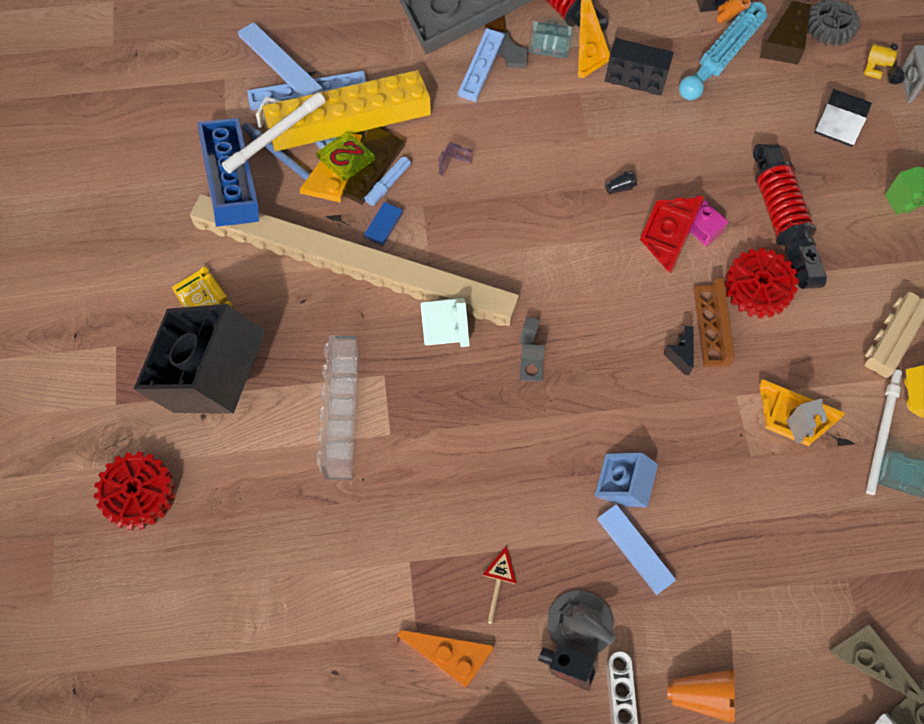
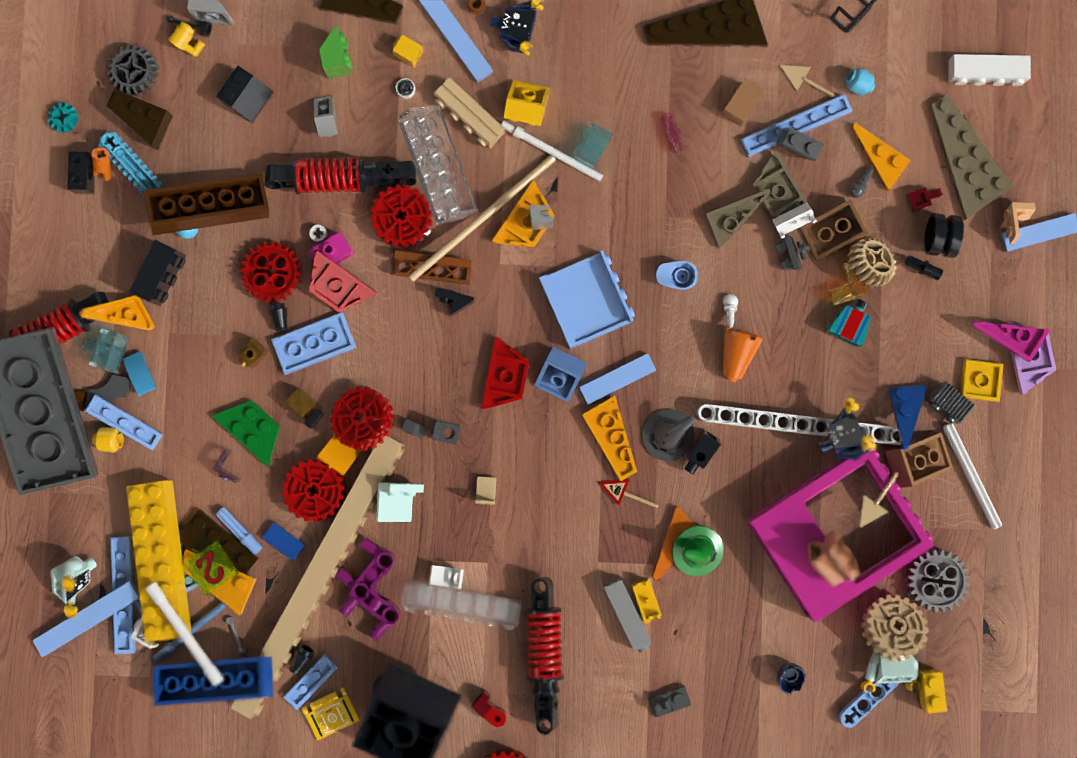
camera: 80 degrees left, 20 degrees up
none -> torso [51,556,97,618]
none -> yellow head [92,427,124,453]
none -> dark azure slope [123,351,157,396]
none -> reddish brown brick [144,173,269,236]
none -> green wing [213,400,281,466]
none -> light grey hinge [226,617,246,655]
none -> pearl gold brick [237,338,269,368]
none -> red gear [240,241,303,304]
none -> light blue tile [271,312,357,375]
none -> red piece [281,459,347,522]
none -> light blue tile [283,654,338,710]
none -> pearl gold brick [285,388,318,418]
none -> black cone [289,644,314,675]
none -> black tile [304,409,324,429]
none -> white bush [309,225,328,243]
none -> light grey slope [314,95,338,138]
none -> light orange piece [317,433,362,475]
none -> red piece [330,386,394,451]
none -> magenta pin [335,538,401,641]
none -> tile [396,78,415,99]
none -> clear brick [397,105,478,225]
none -> tan piece [408,155,556,282]
none -> white bracket [429,565,464,589]
none -> leg [472,689,506,727]
none -> tan bracket [475,477,497,504]
none -> red wing [481,337,530,410]
none -> piece [525,577,564,735]
none -> light blue panel [539,250,635,349]
none -> light orange wing [582,396,637,481]
none -> light grey brick [603,578,652,652]
none -> yellow hinge [631,579,662,624]
none -> dark grey plate [648,686,691,717]
none -> light blue cap [656,261,698,290]
none -> green piece [672,525,724,576]
none -> white bar [723,294,738,328]

